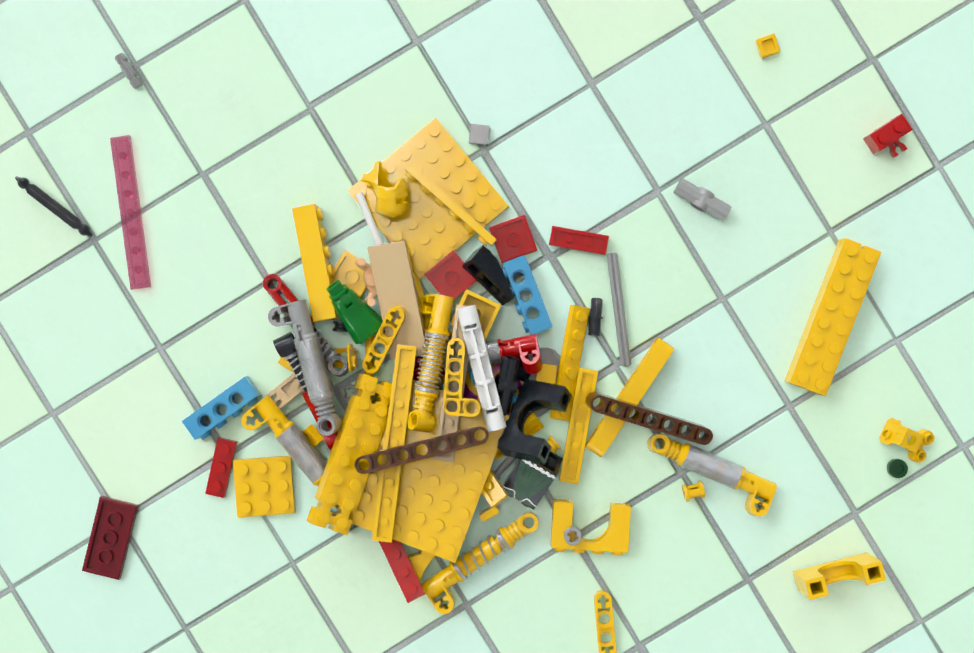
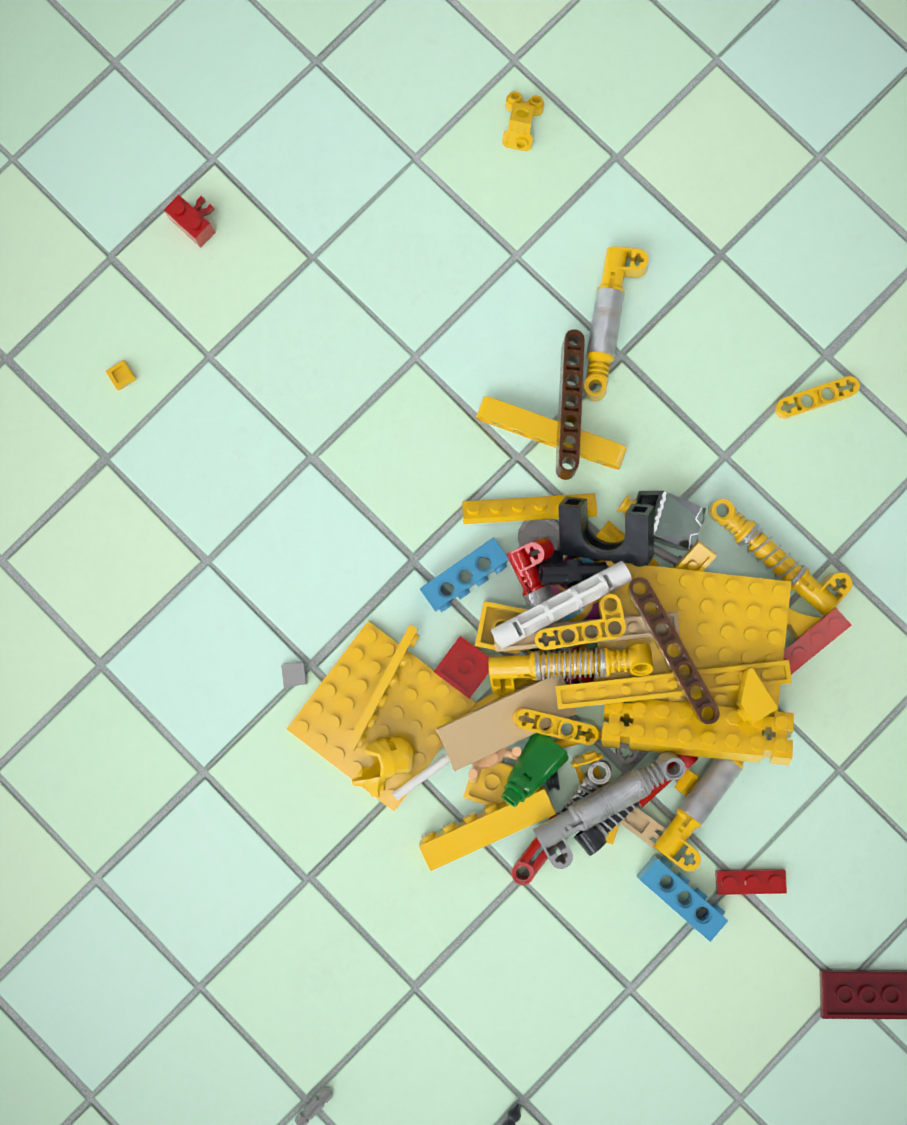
camera: 95 degrees left, 5 degrees down
clear pink tile [110,135,151,290] -> none
yellow plate [233,455,296,518] -> none
black slope [462,245,514,306] -> none
yellow tile [479,506,499,522] -> none
red tile [489,215,538,263] -> none
yellow tile [536,363,557,384] -> none
red plate [549,226,609,255] -> none
yellow arch [550,499,631,555] -> none
yellow plate [559,368,598,484] -> none
light grey bush [564,526,582,545] -> none
black axle [588,298,603,336] -> none
light grey axle [607,253,631,366] -> none
light grey piece [673,178,732,221] -> none
yellow bush [682,481,705,502] -> none
yellow piece [784,238,882,396] -> none
yellow arch [793,552,886,600] -> none
dark green tile [887,459,908,478] -> none
none -> yellow slope [736,668,778,724]

